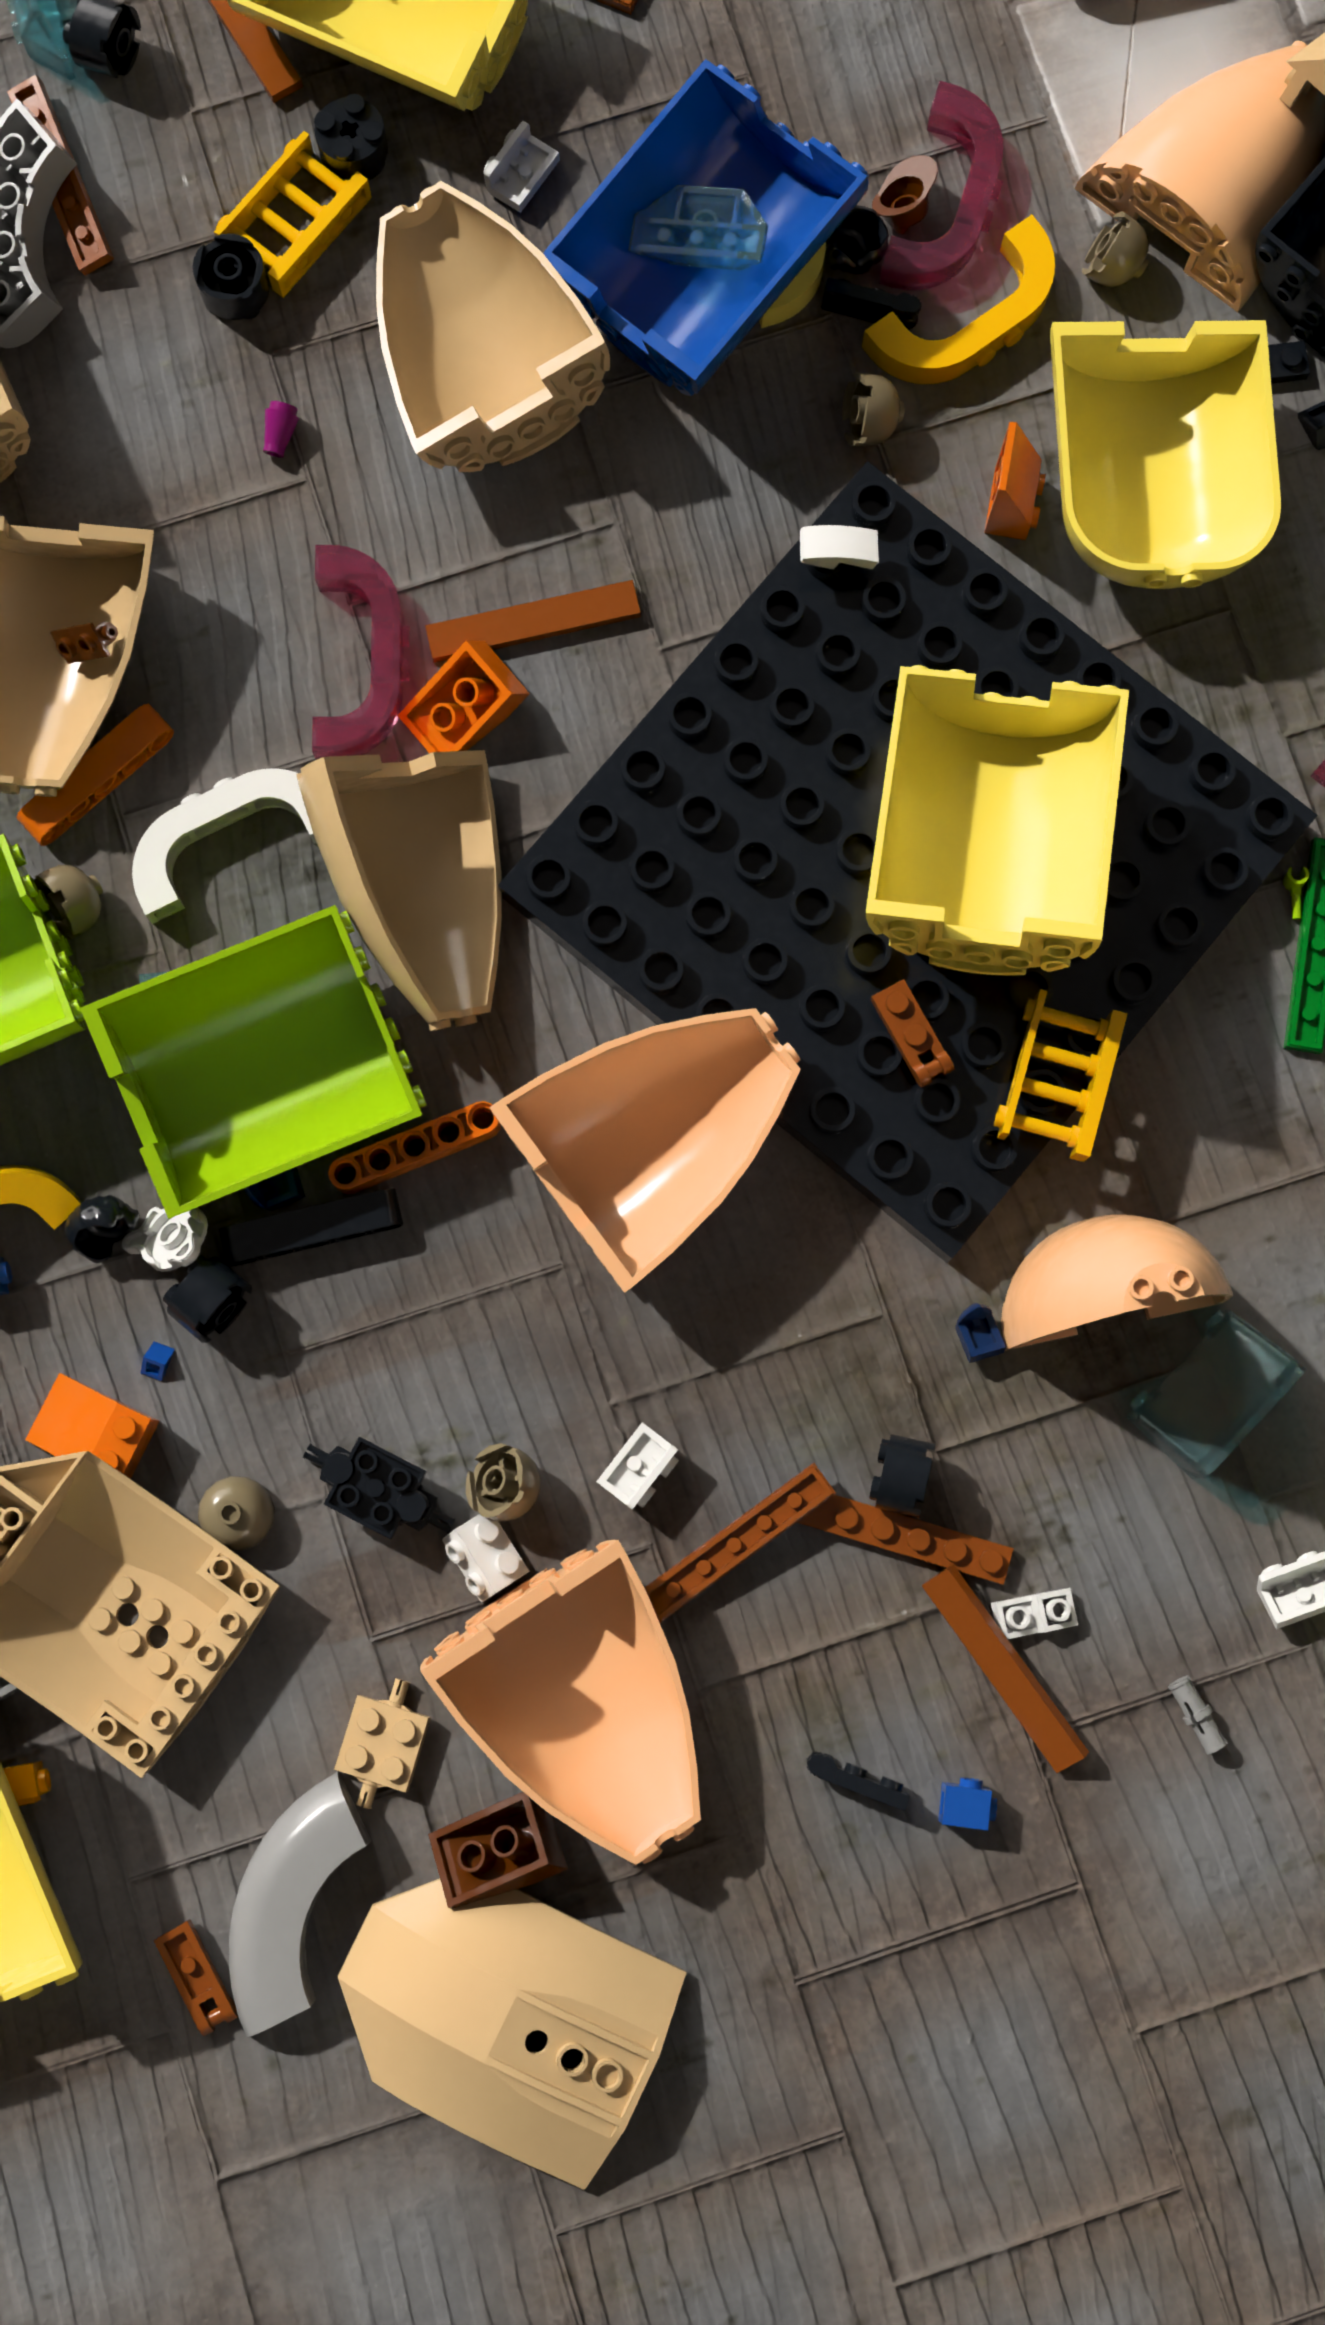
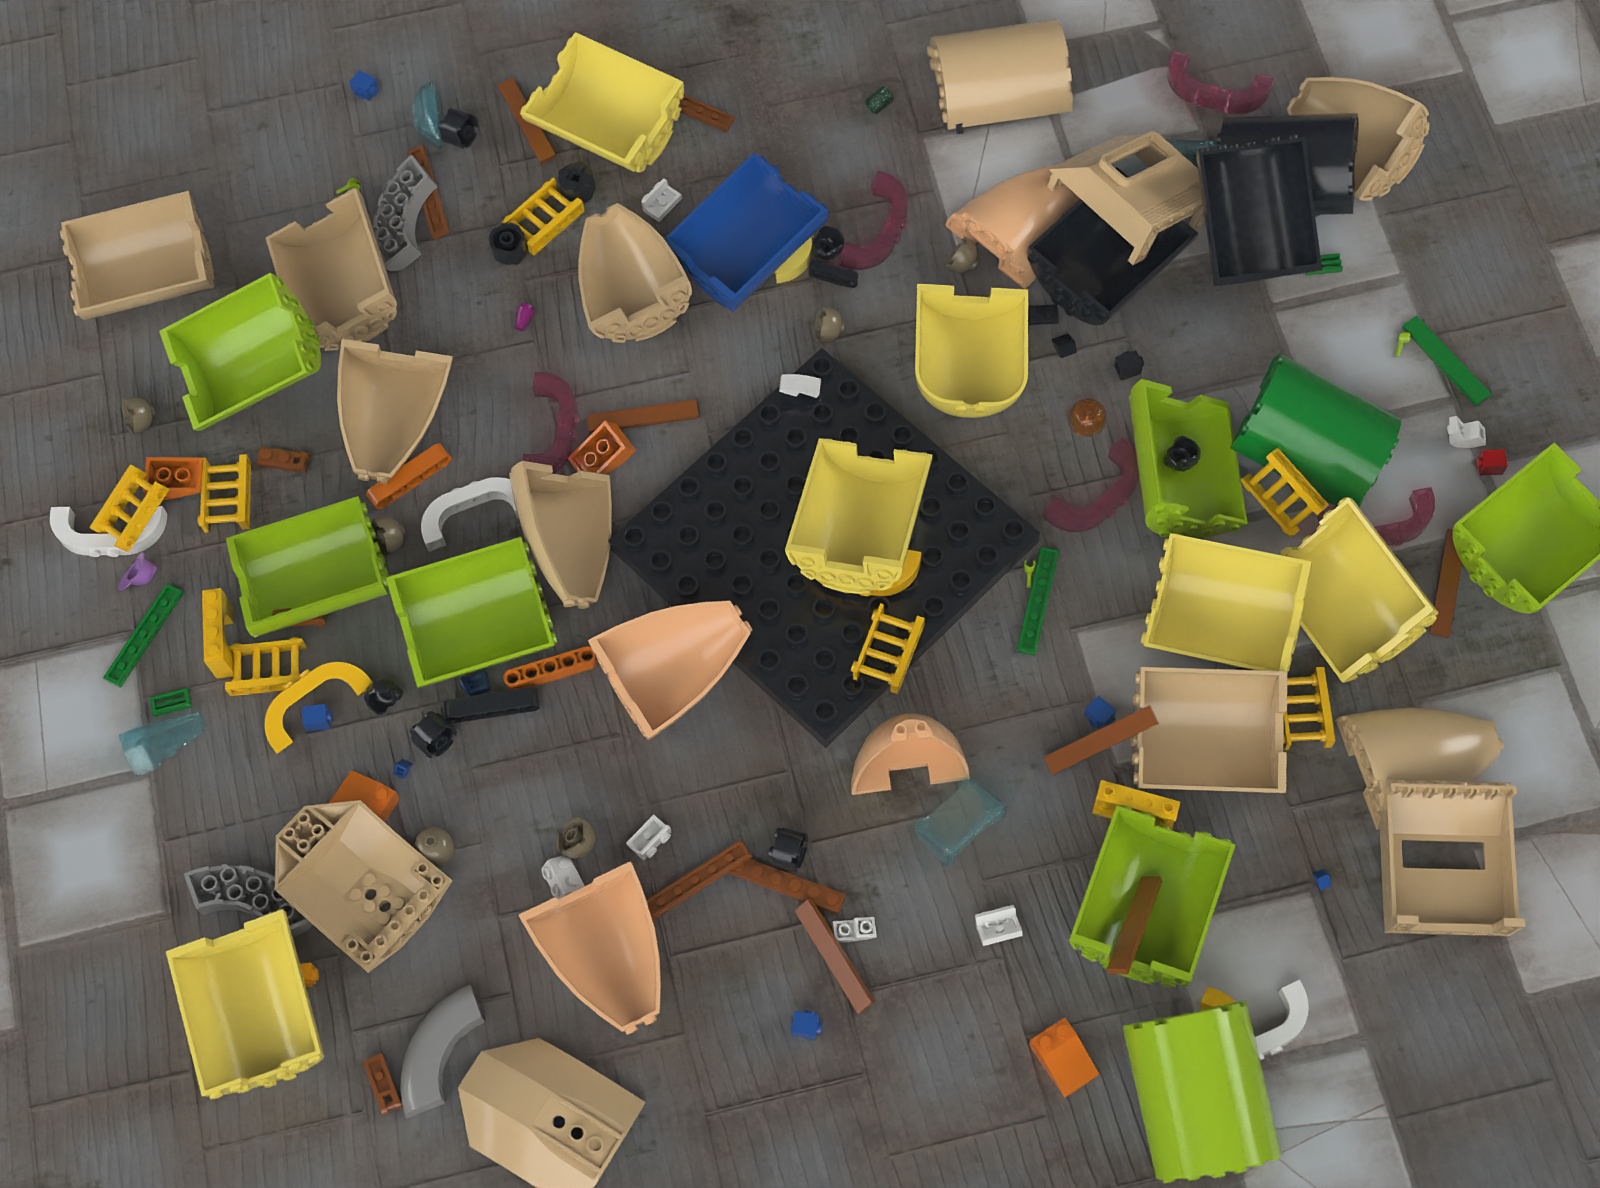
camera: 10 degrees right, 15 degrees down
reddish brown hinge [50,621,118,664] -> none
white tile [122,1207,208,1272] -> none
black piece [303,1436,455,1539] -> none
tan plate [334,1678,431,1809] -> none
reddish brown slope [428,1792,568,1909] -> none
clear light blue wedge [628,185,768,270] -> none
black hinge [806,1751,910,1811] -> none
yellow arch [862,214,1055,384] -> none
dark orange plate [870,979,955,1087] -> none
reddish brown piece [872,155,938,235] -> none
dark blue plate [955,1303,1006,1363] -> none
orange slope [984,421,1046,540] -> none
light grey pin [1168,1675,1228,1755] -> none

